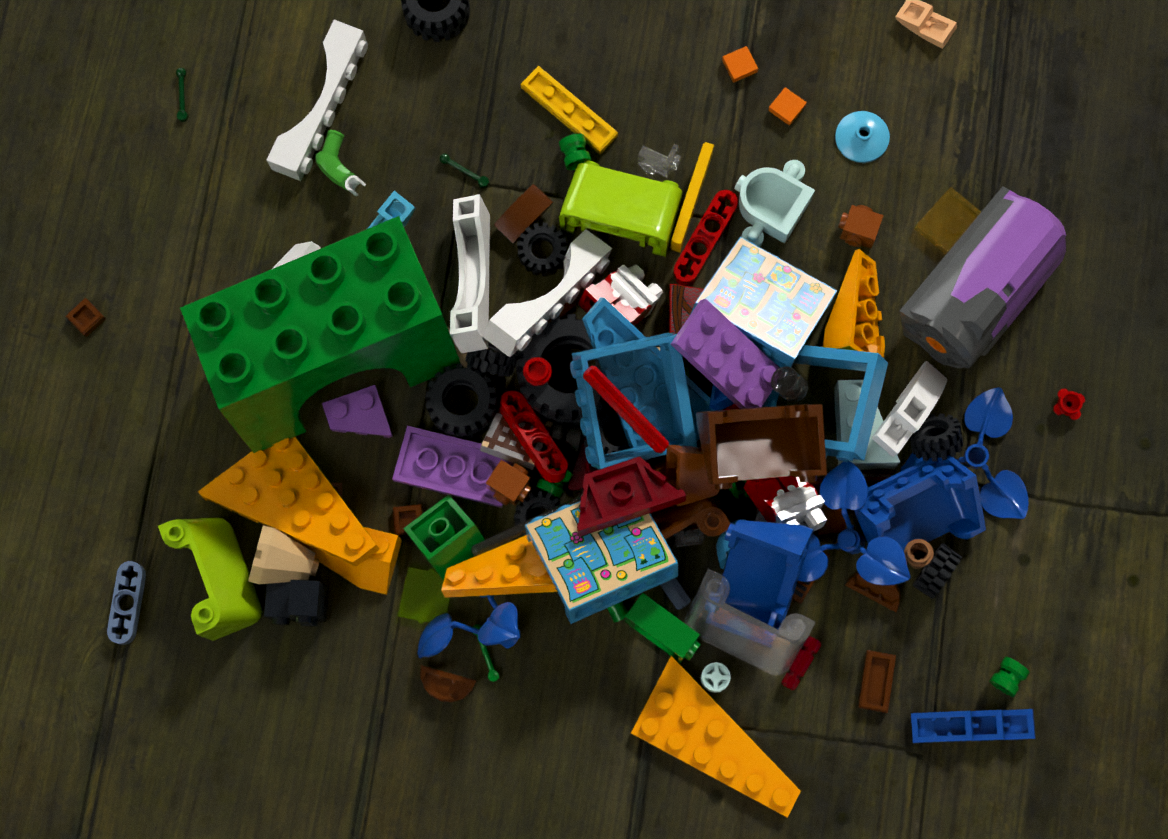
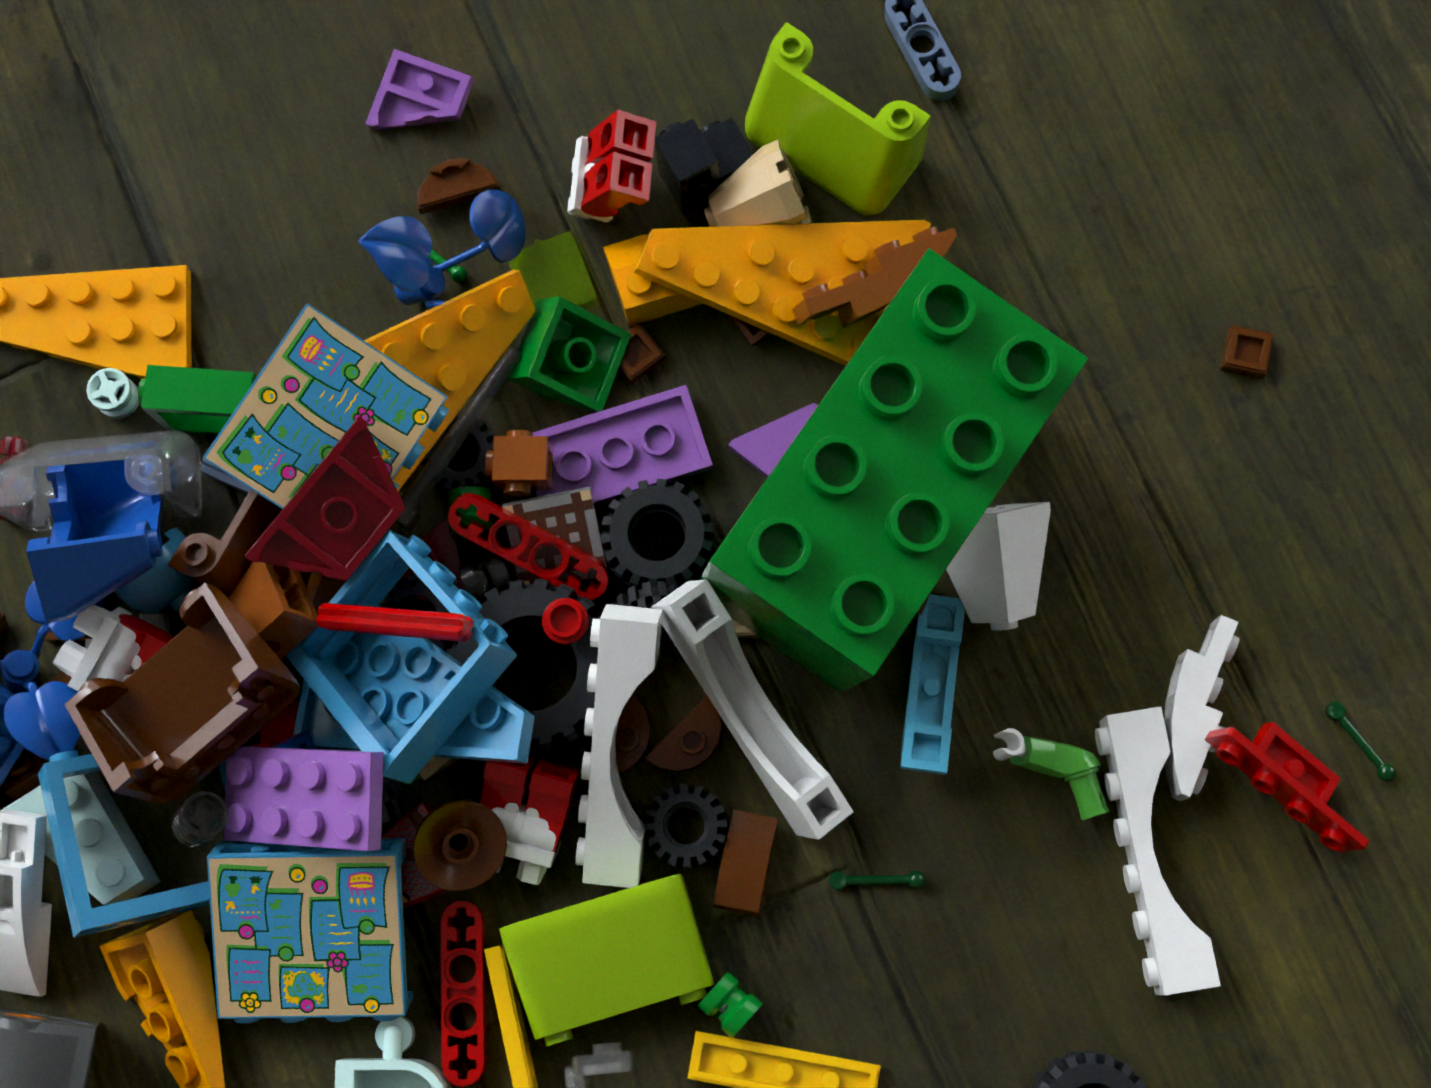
camera: 150 degrees right, 0 degrees up
none -> medium lavender wing [365,49,474,130]
none -> reddish brown dish [413,800,507,891]
none -> red hips [567,109,656,223]
none -> reddish brown plate [645,694,722,772]
none -> dark orange slope [792,227,957,328]
none -> white slope [1164,615,1239,801]
none -> red bracket [1205,722,1369,852]

